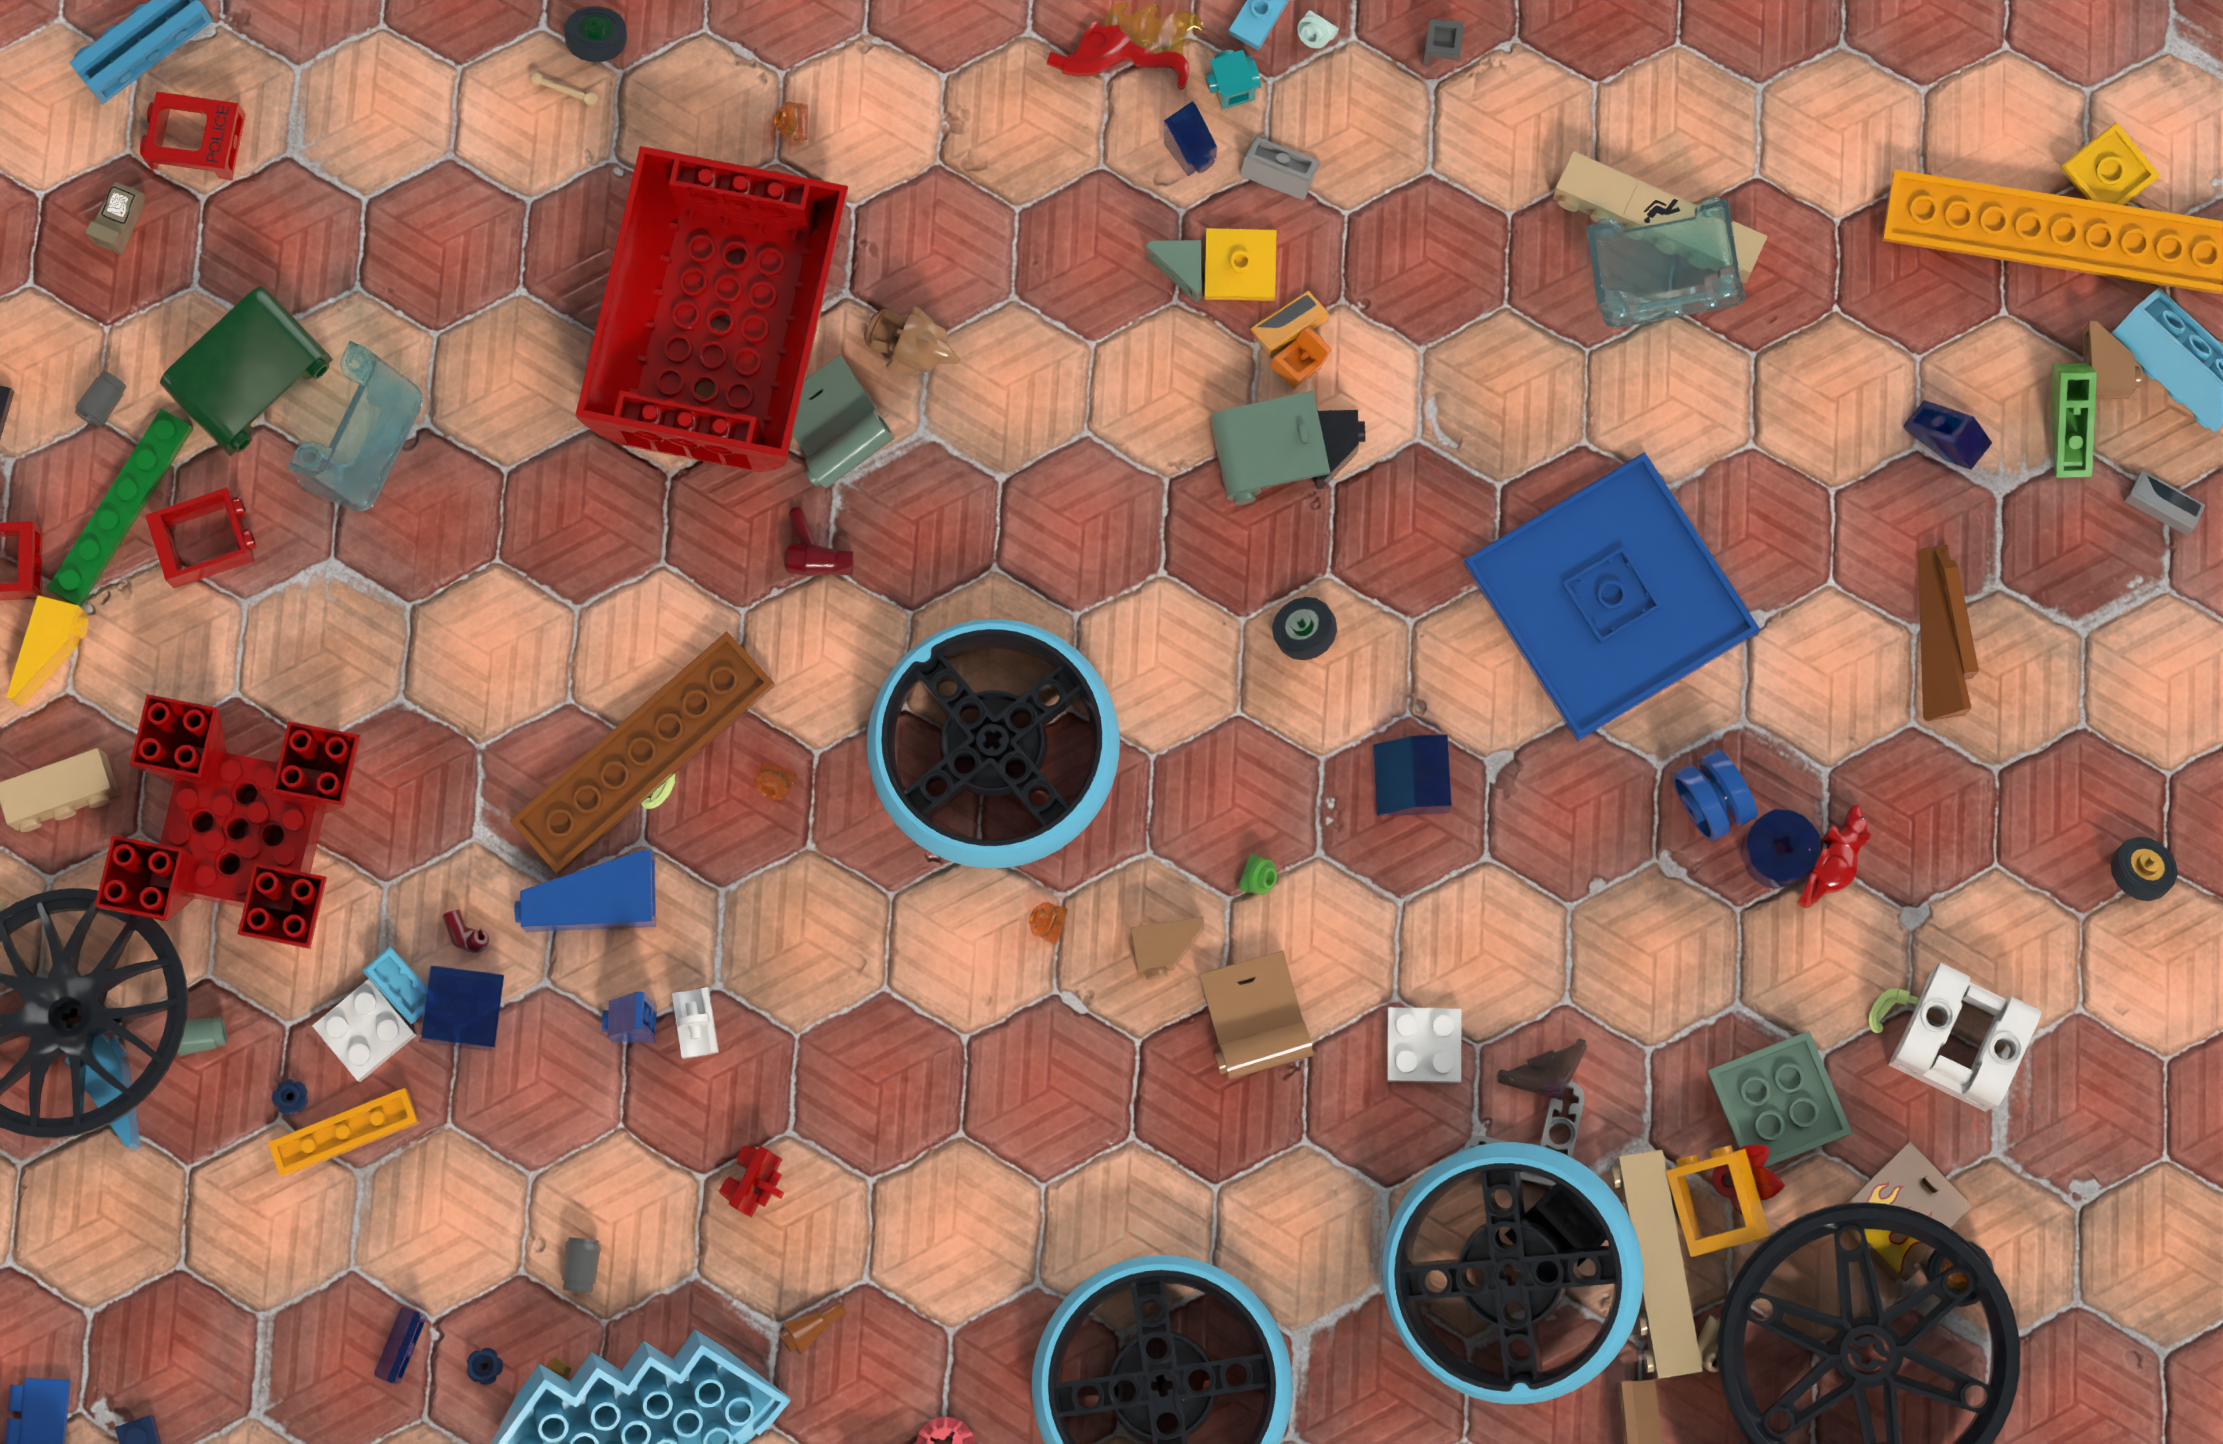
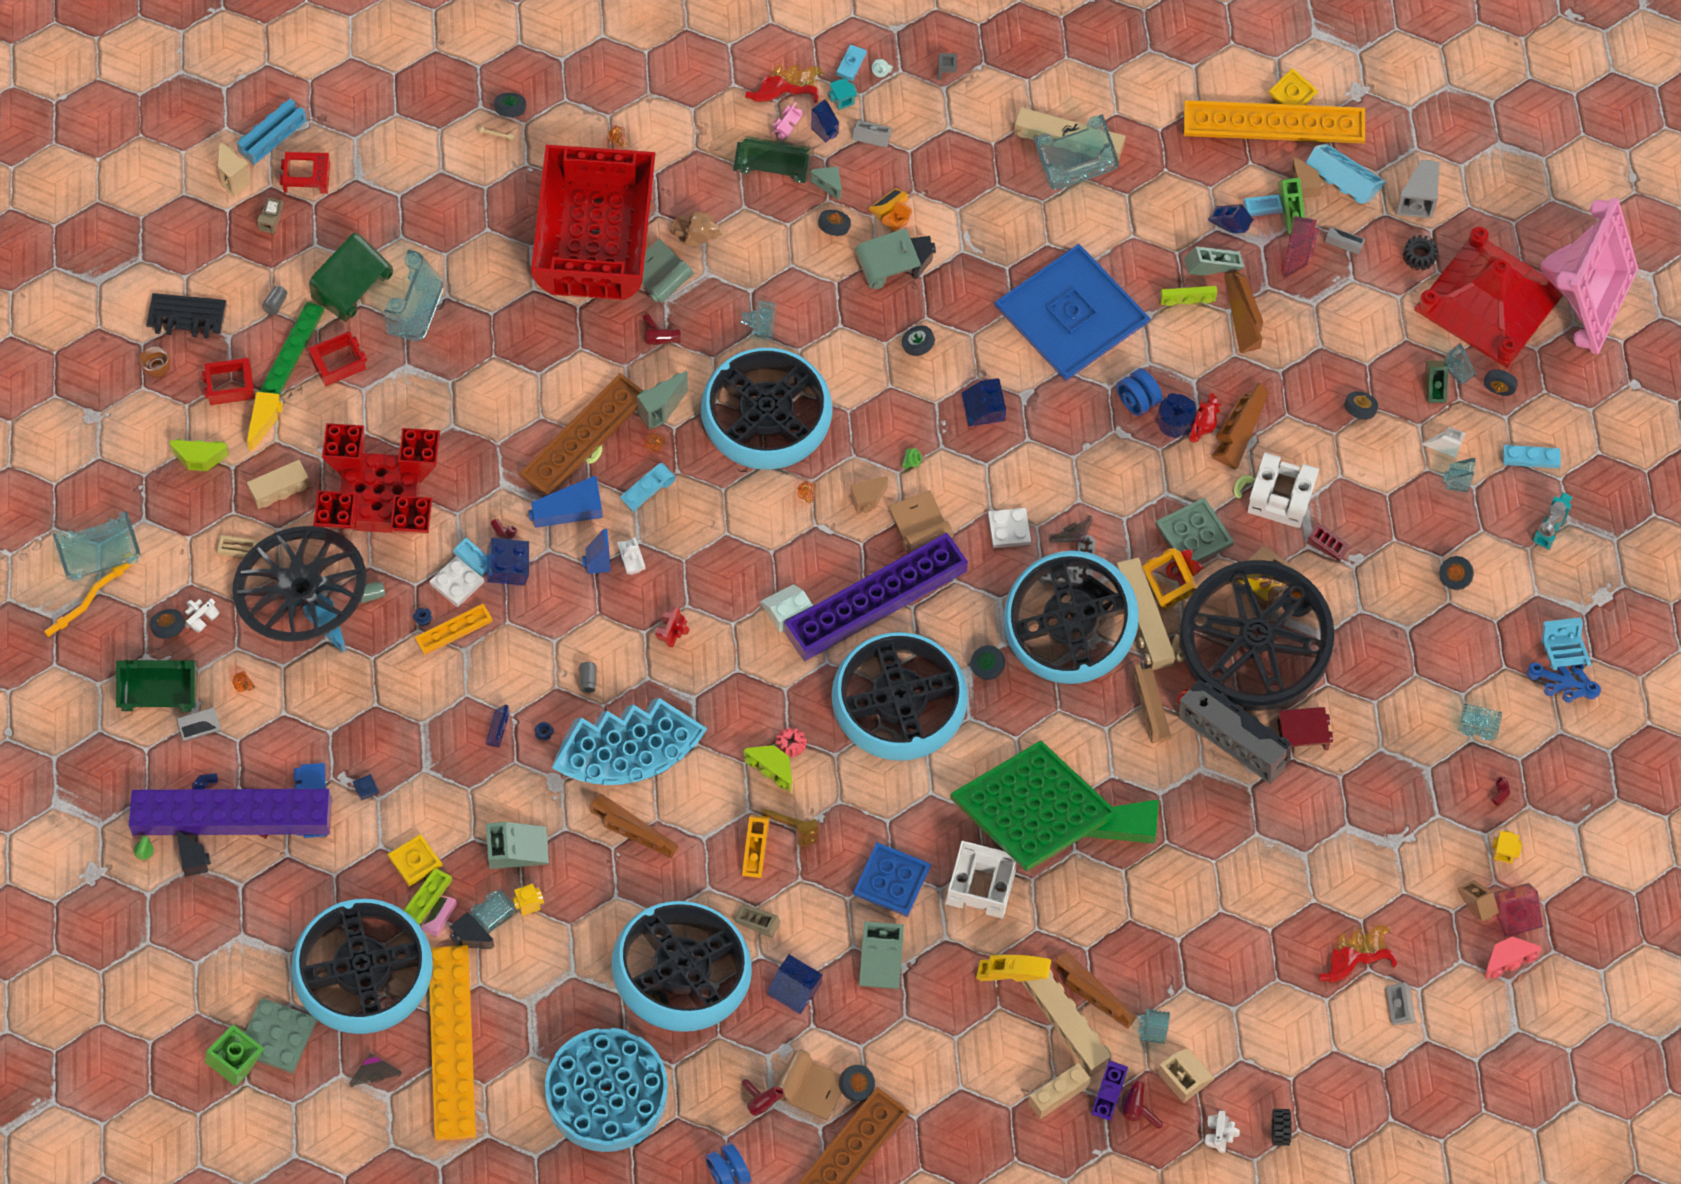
camera: 15 degrees left, 15 degrees down
dark orange cone [779,1302,847,1355] -> none
yellow plate [1205,228,1277,301] -> none
none -> tan slope [218,143,251,197]
none -> medium azure plate [620,463,676,512]
none -> sand green slope [637,371,688,431]
none -> clear green windscreen [733,136,814,183]
none -> clear light blue hinge [741,301,776,339]
none -> light aqua slope [760,584,813,633]
none -> bright pink hinge [771,102,803,139]
none -> dark purple brick [784,533,968,662]
none -> black wheel [818,209,851,236]
none -> black wheel [971,645,1005,680]
none -> lime plate [1160,286,1217,306]
none -> sand green slope [1184,247,1244,275]
none -> dark orange wedge [1211,383,1268,469]
none -> medium azure plate [1243,194,1283,217]
none -> clear pink slope [1283,216,1319,276]
none -> dark red slope [1307,524,1350,561]

